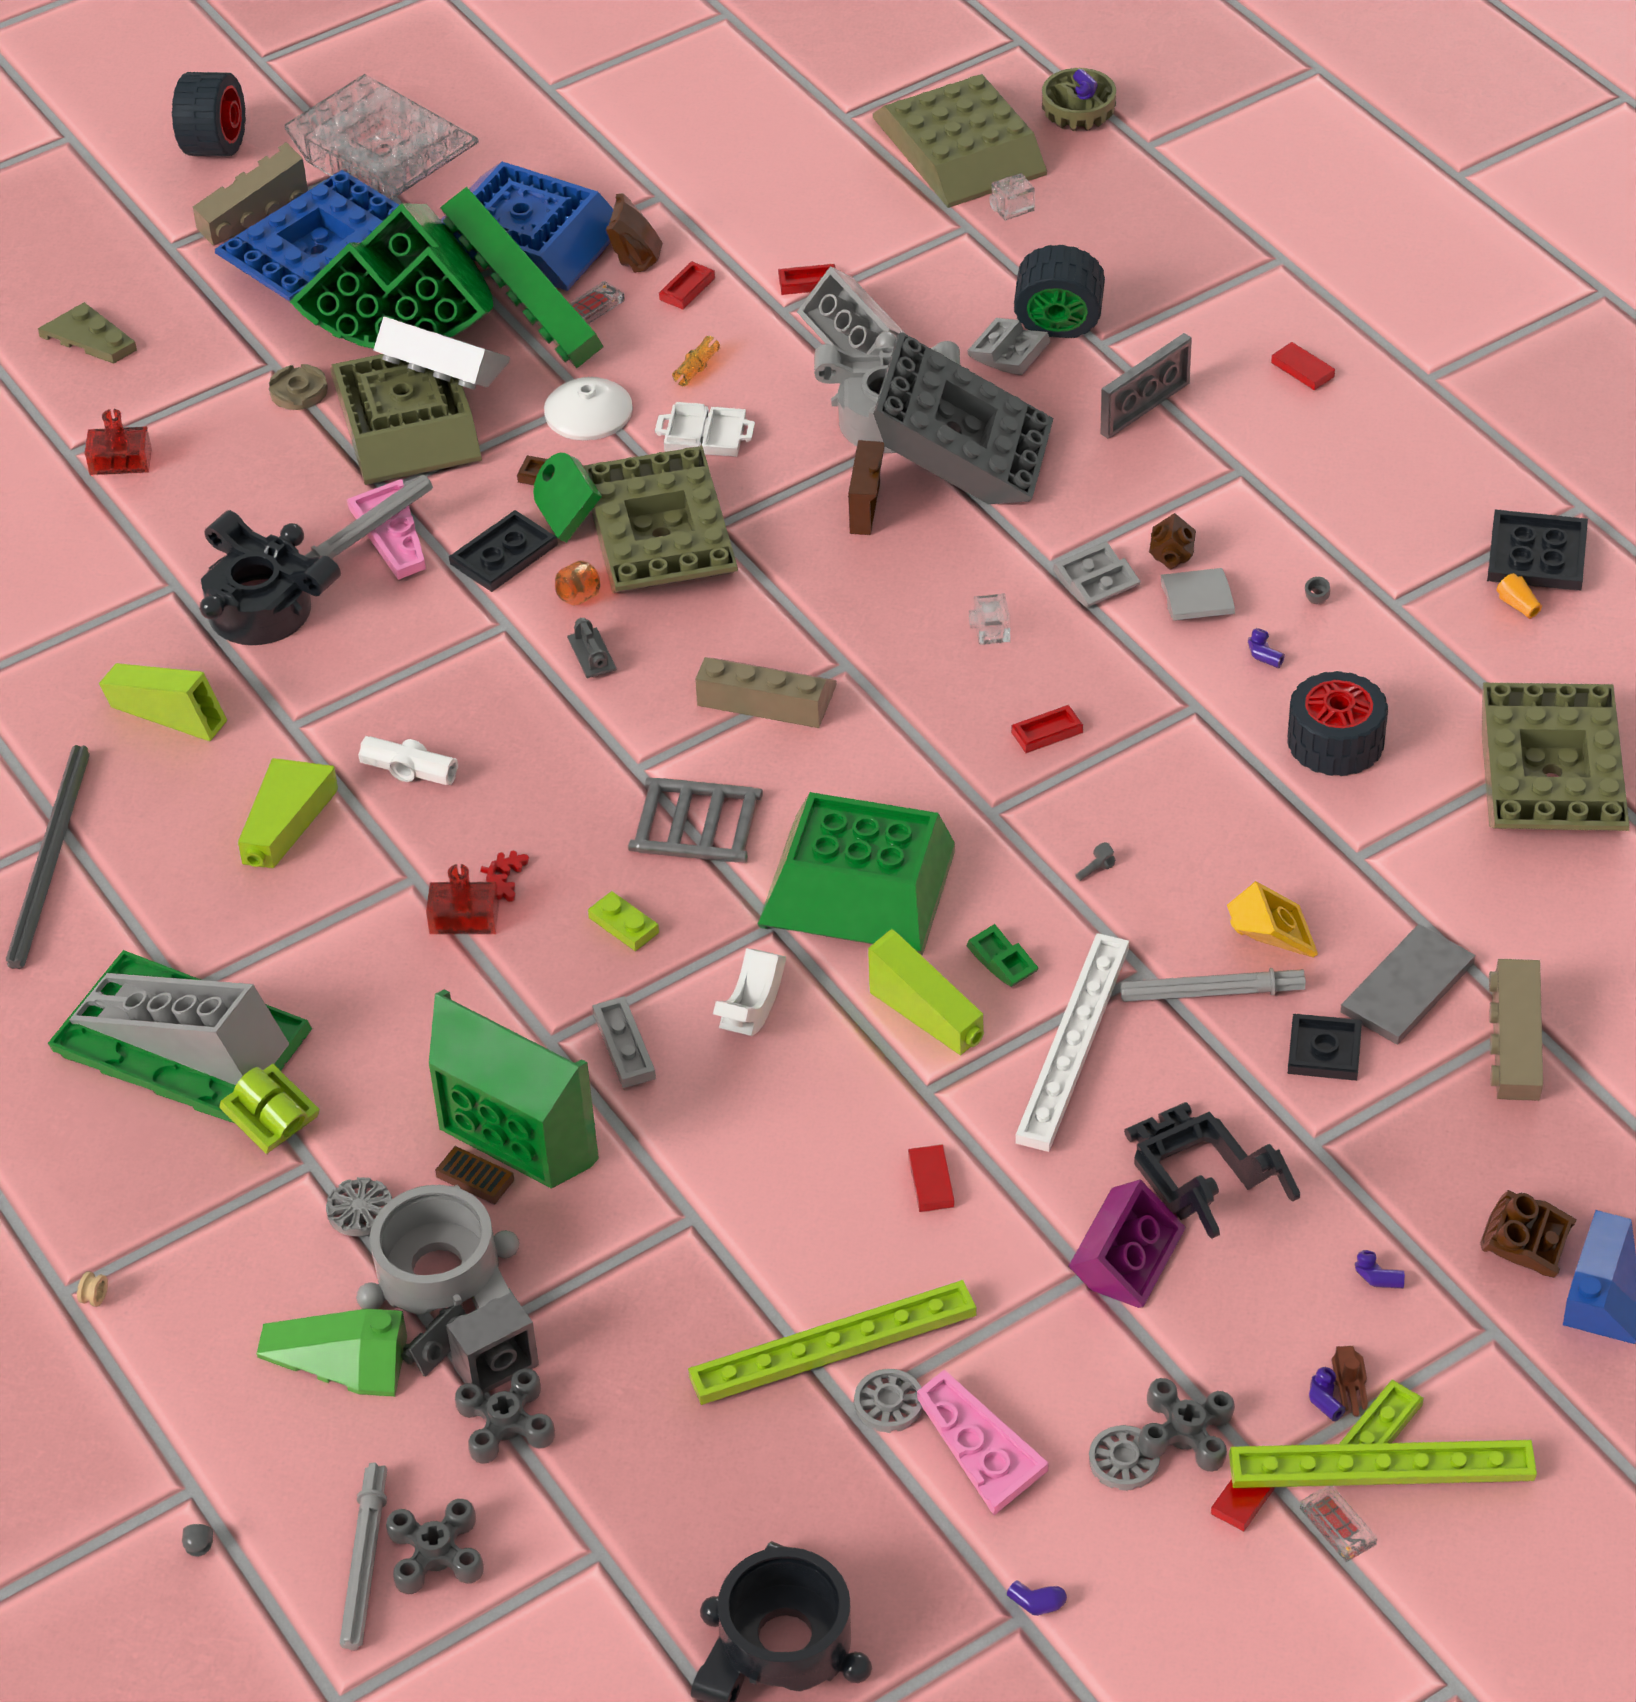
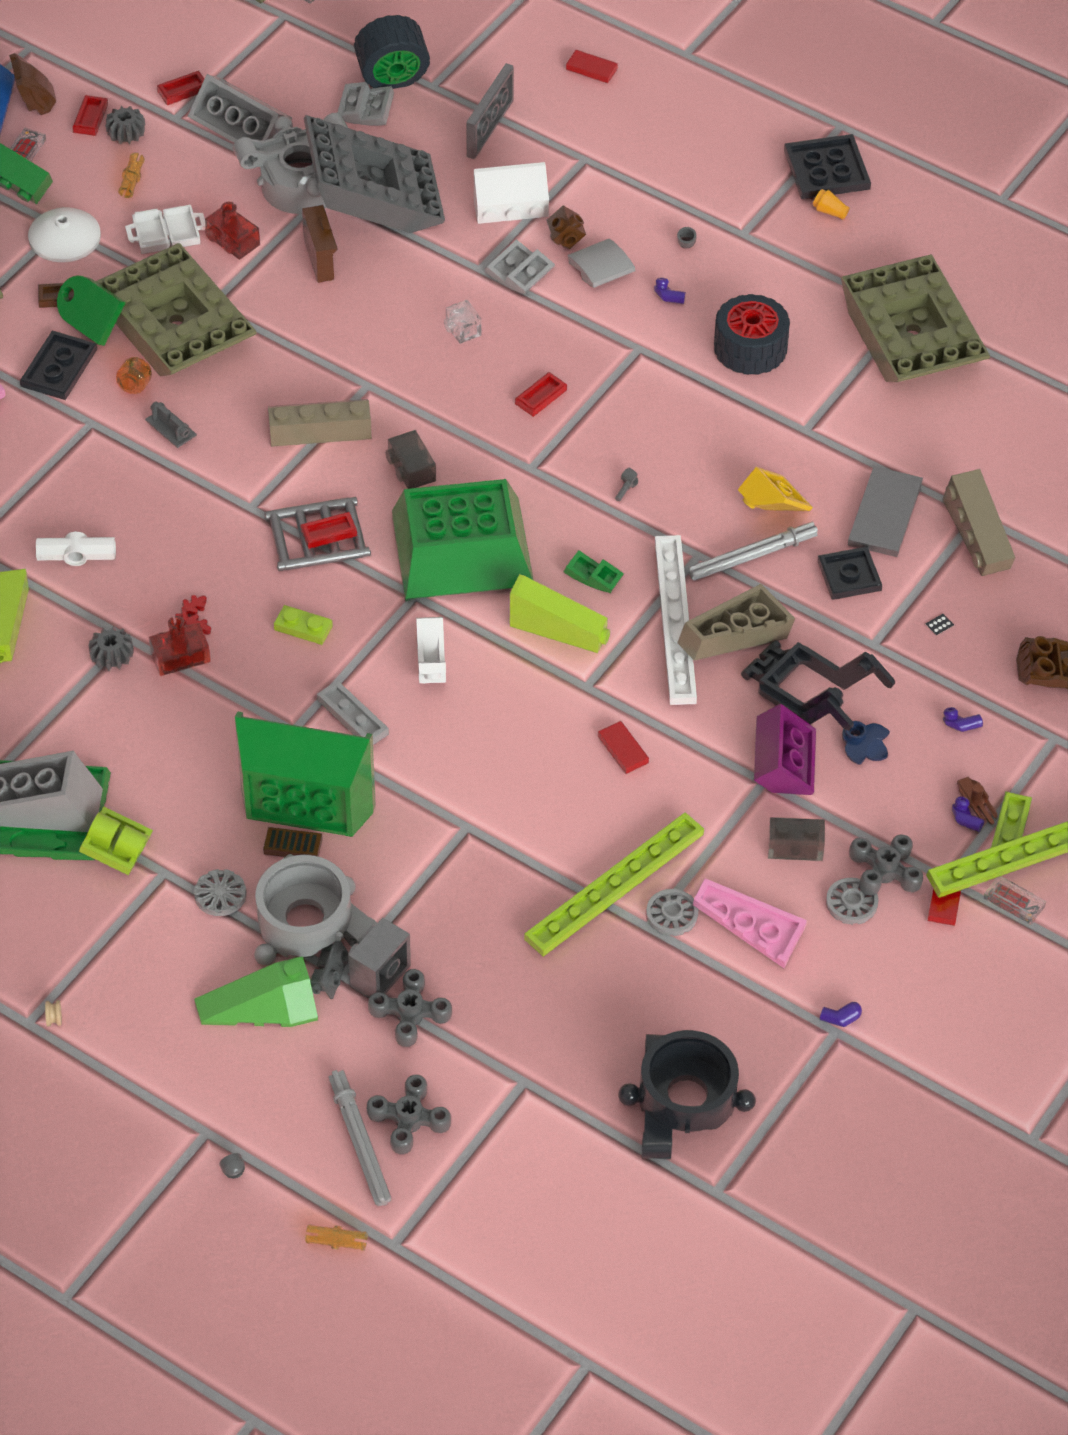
camera: 25 degrees left, 5 degrees up
none -> dark grey gear [88,626,134,671]
none -> dark grey gear [105,106,145,144]
none -> clear red brick [205,202,260,260]
none -> red tile [300,512,357,549]
none -> clear yellow pin [305,1224,368,1251]
none -> clear smoke brick [385,430,436,489]
none -> white slope [474,162,549,224]
none -> dark tan wedge [677,584,795,661]
none -> clear smoke brick [768,817,825,861]
none -> dark blue plate [842,721,890,765]
none -> black sticker [925,614,954,635]

